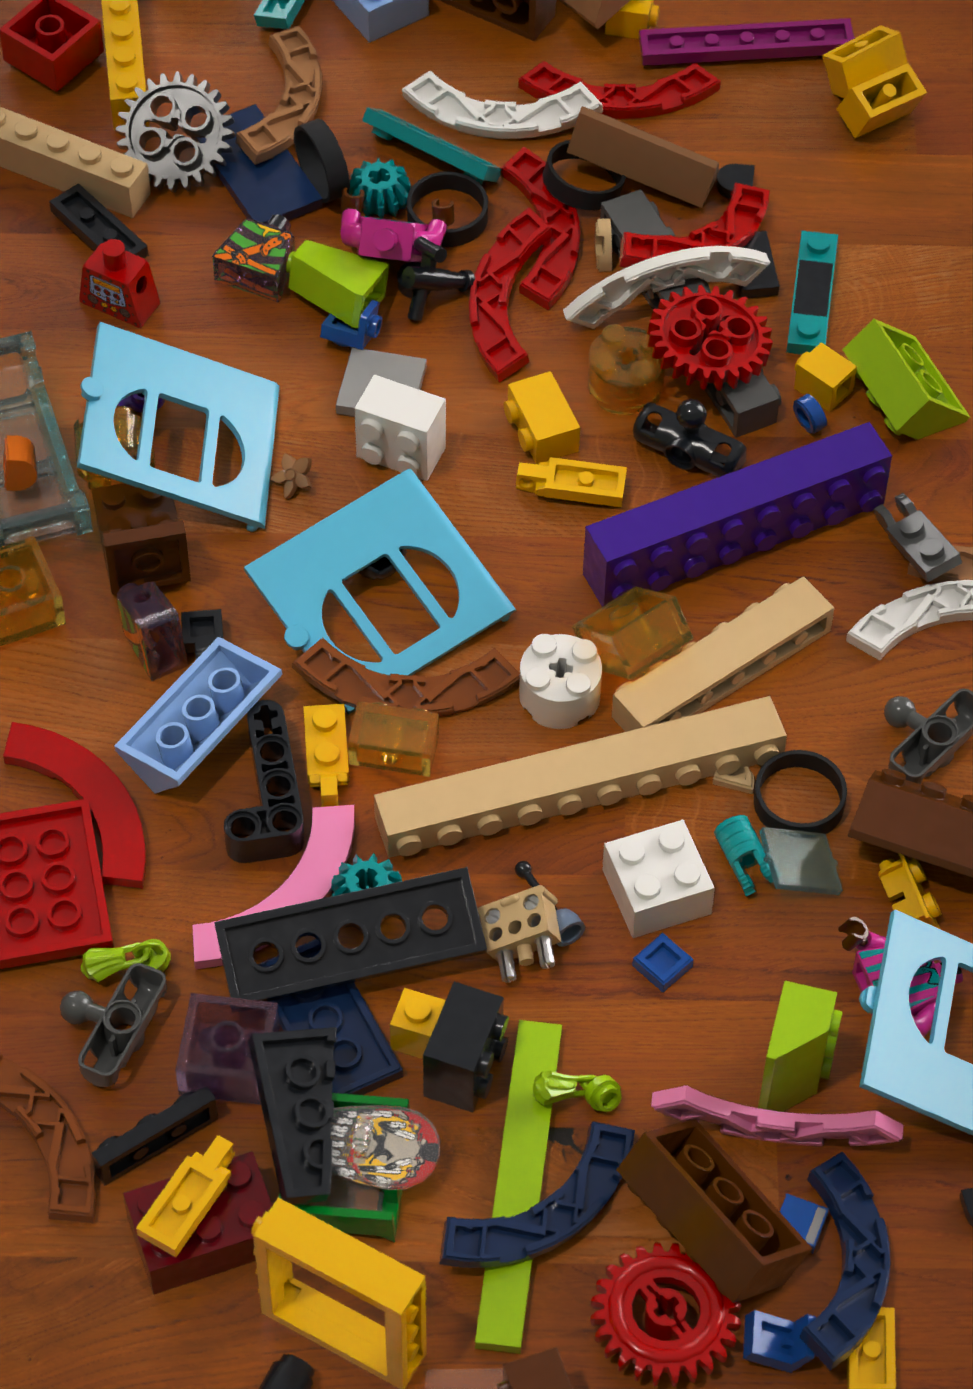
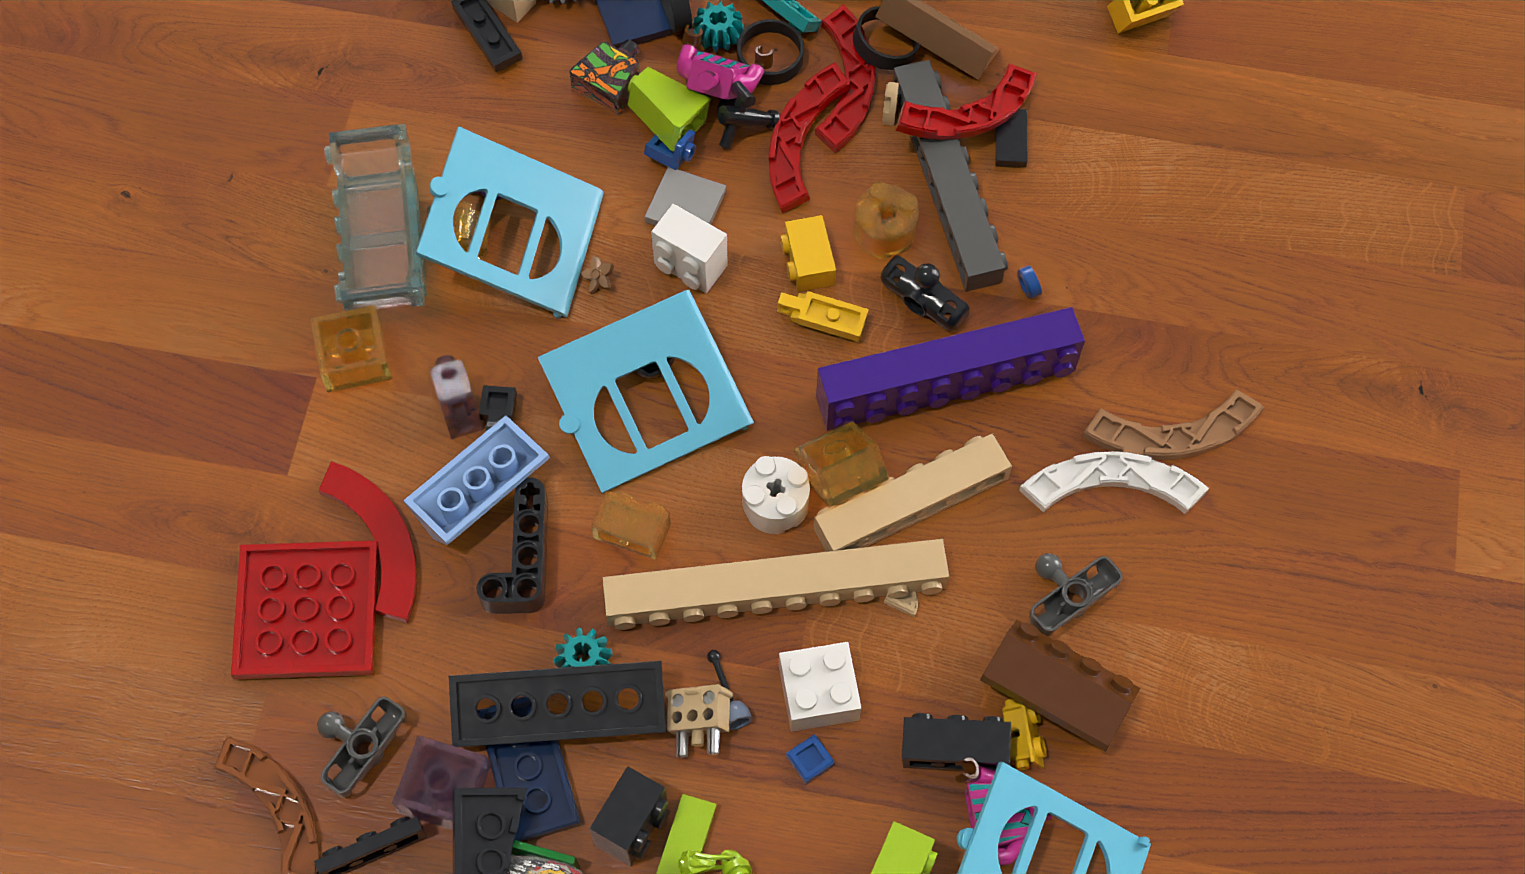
camera: 10 degrees right, 10 degrees up
orange brick [3,435,37,491] -> none
red torso [79,239,160,329] -> none
lime piece [81,939,171,982] -> none
reddish brown bracket [91,483,191,594] -> none
bright pink tile [192,805,355,969] -> none
dark orange tile [292,637,520,719] -> none
yellow hinge [303,704,349,807] -> none
yellow brick [390,988,446,1059] -> none
white tile [563,246,770,329] -> none
red gear [647,285,773,391] -> none
teal hinge [714,815,779,897] -> none
black tile [716,164,755,199] -> none
black tyre [753,750,847,841] -> none
clear light blue piece [759,827,843,895] -> none
plate [786,231,838,355] -> none
yellow brick [794,342,857,412] -> none
lime slope [842,319,970,440] -> none
dark grey hinge [874,493,962,582] -> none
none -> black brick [902,713,1011,771]

